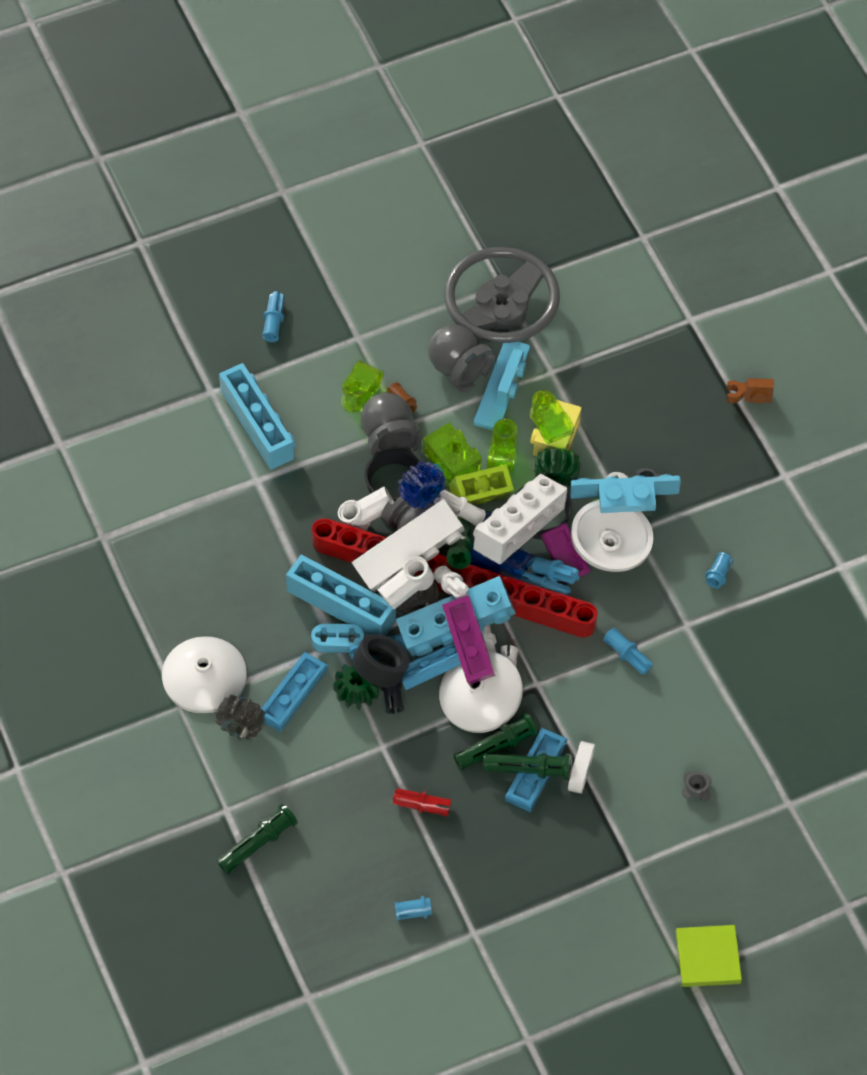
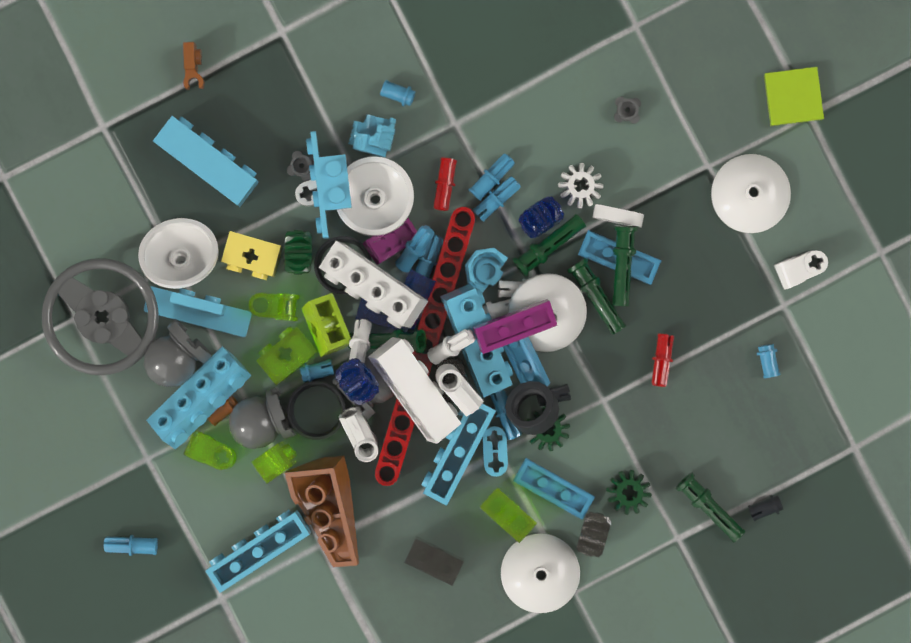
camera: 90 degrees left, 30 degrees up
clear neon green piece [530,390,574,444] -> none
none -> white dish [138,218,219,289]
none -> medium azure brick [146,346,252,450]
none -> medium azure brick [153,116,259,207]
none -> clear neon green brick [251,441,297,484]
none -> dark orange wedge [285,456,359,567]
none -> medium azure hair [348,114,396,157]
none -> clear smoke brick [404,536,464,586]
none -> red axle [433,157,457,211]
none -> medium azure hair [465,248,508,293]
none -> dark azure axle [472,176,521,222]
none -> clear neon green brick [479,486,537,543]
none -> dark green pin [512,214,586,278]
none -> clear blue gear [519,196,564,238]
none -> white gear [558,163,603,208]
none -> dark green gear [606,470,652,515]
none -> white dish [711,154,791,233]
none -> black pin [748,494,784,522]
none -> white piece [774,250,828,290]

